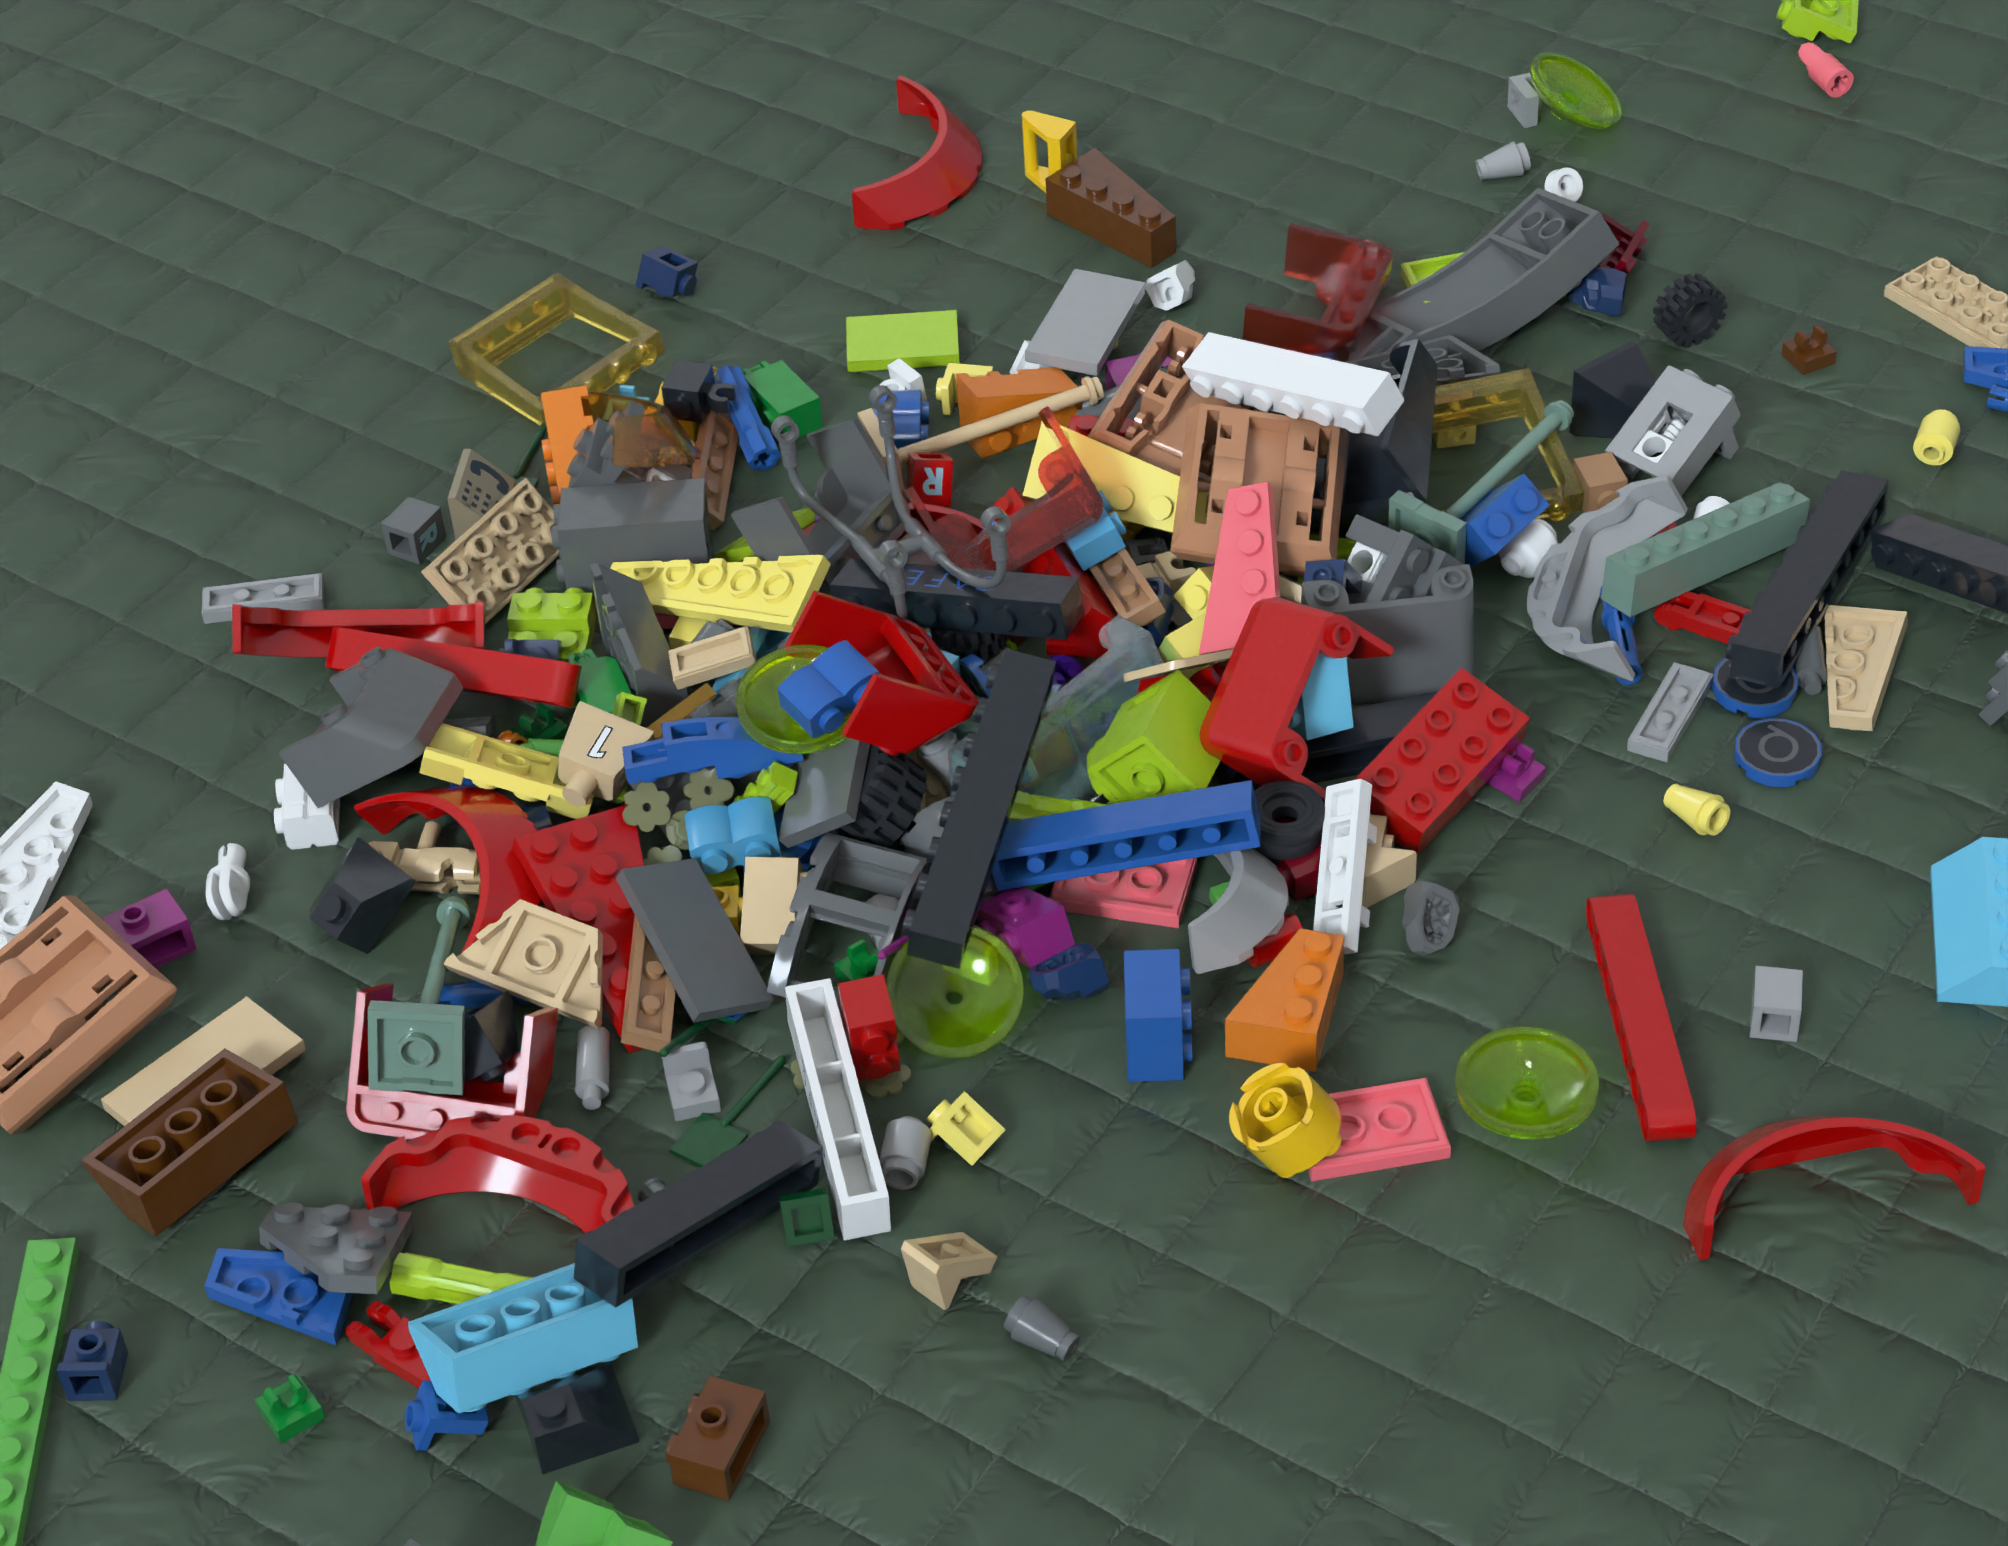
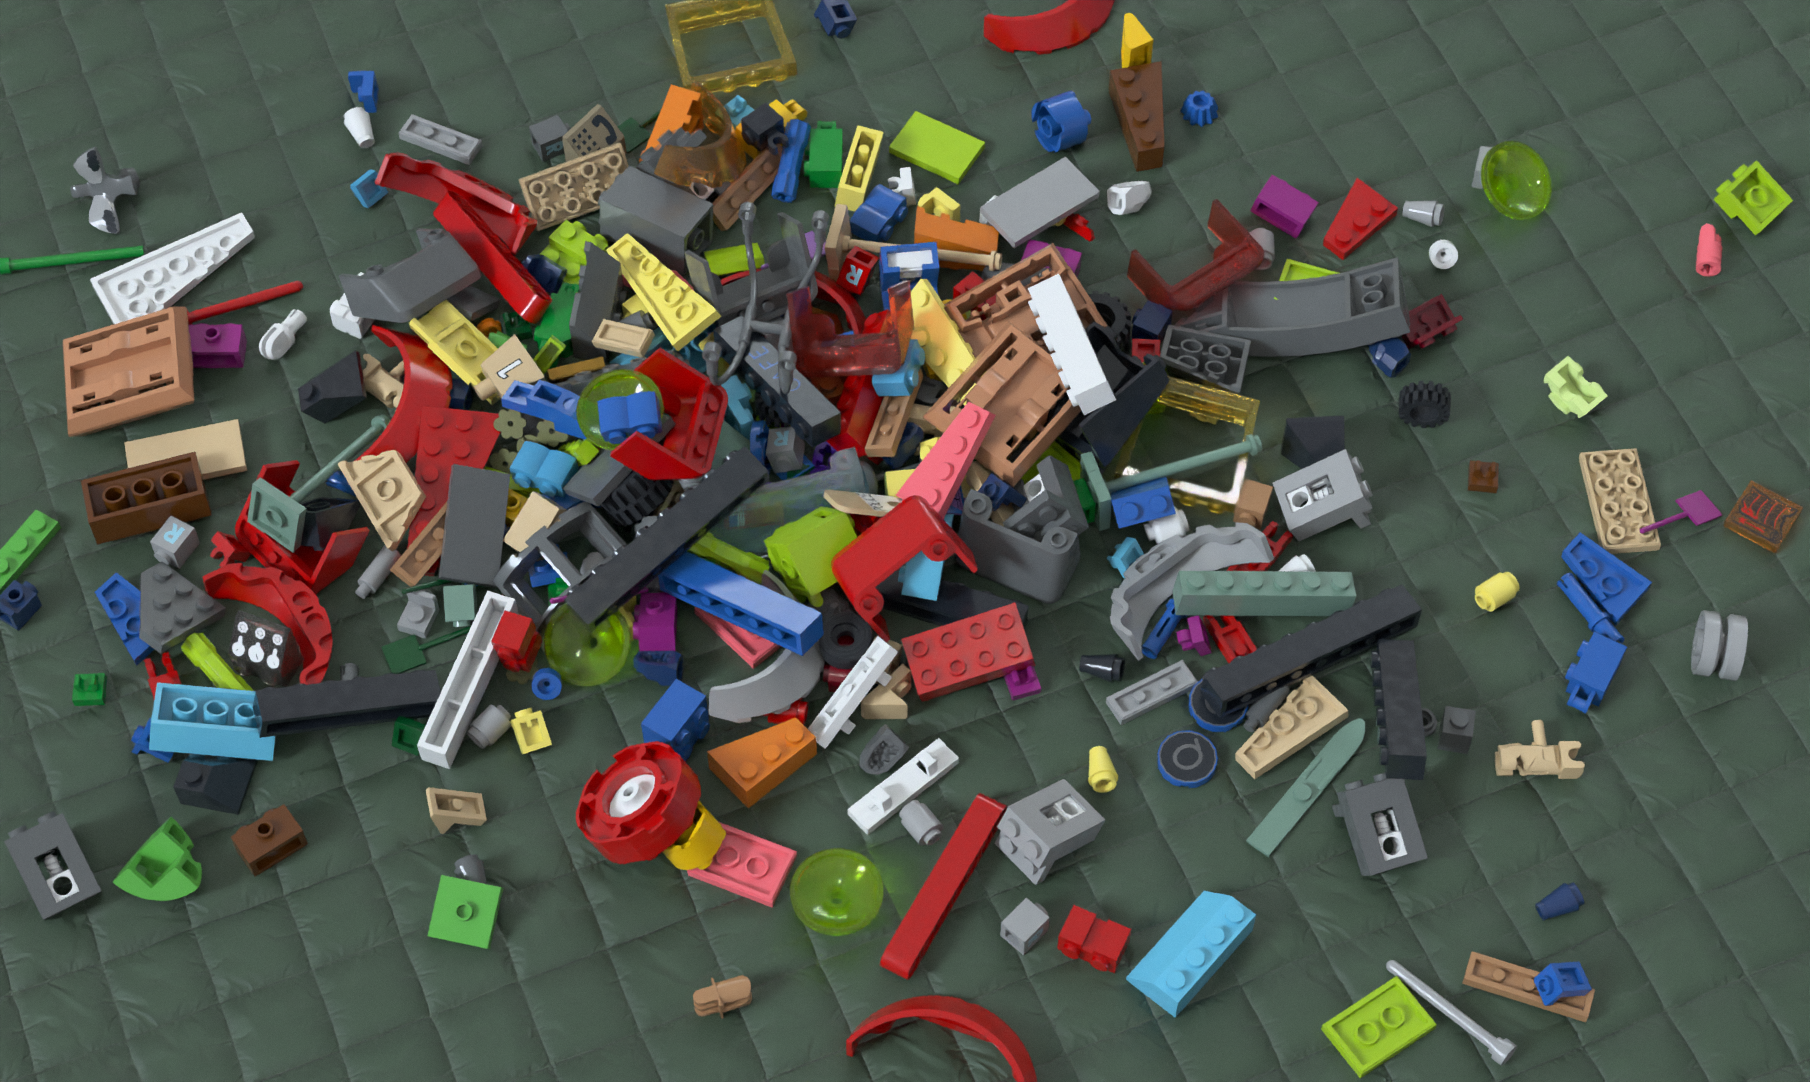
camera: 30 degrees right, 15 degrees up
none -> light grey brick [150,516,200,569]
none -> red piece [187,281,303,325]
none -> red tile [210,531,251,567]
none -> clear smoke slope [228,610,304,687]
none -> white cone [344,107,375,148]
none -> blue bracket [348,71,379,113]
none -> dark azure tile [350,169,388,208]
none -> bright green plate [427,875,503,949]
none -> sand green brick [443,584,478,627]
none -> blue bracket [528,544,568,588]
none -> blue tile [531,668,562,700]
none -> red piece [576,741,701,864]
none -> medium nougat arm [693,975,752,1019]
none -> light yellow brick [835,125,883,212]
none -> white hinge [848,738,959,835]
none -> blue brick [879,242,939,313]
none -> light grey brick [899,800,943,846]
none -> light grey brick [994,779,1105,885]
none -> blue brick [1031,90,1091,152]
none -> red brick [1057,905,1131,973]
none -> red piece [1064,213,1095,242]
none -> black cone [1079,654,1125,683]
none -> medium azure tile [1107,537,1144,578]
none -> magenta tile [1176,615,1212,656]
none -> blue piece [1180,91,1218,127]
none -> sand green piece [1246,718,1365,858]
none -> magenta brick [1250,175,1319,239]
none -> red wing [1323,178,1398,260]
none -> yellowish green cylinder [1544,356,1608,418]

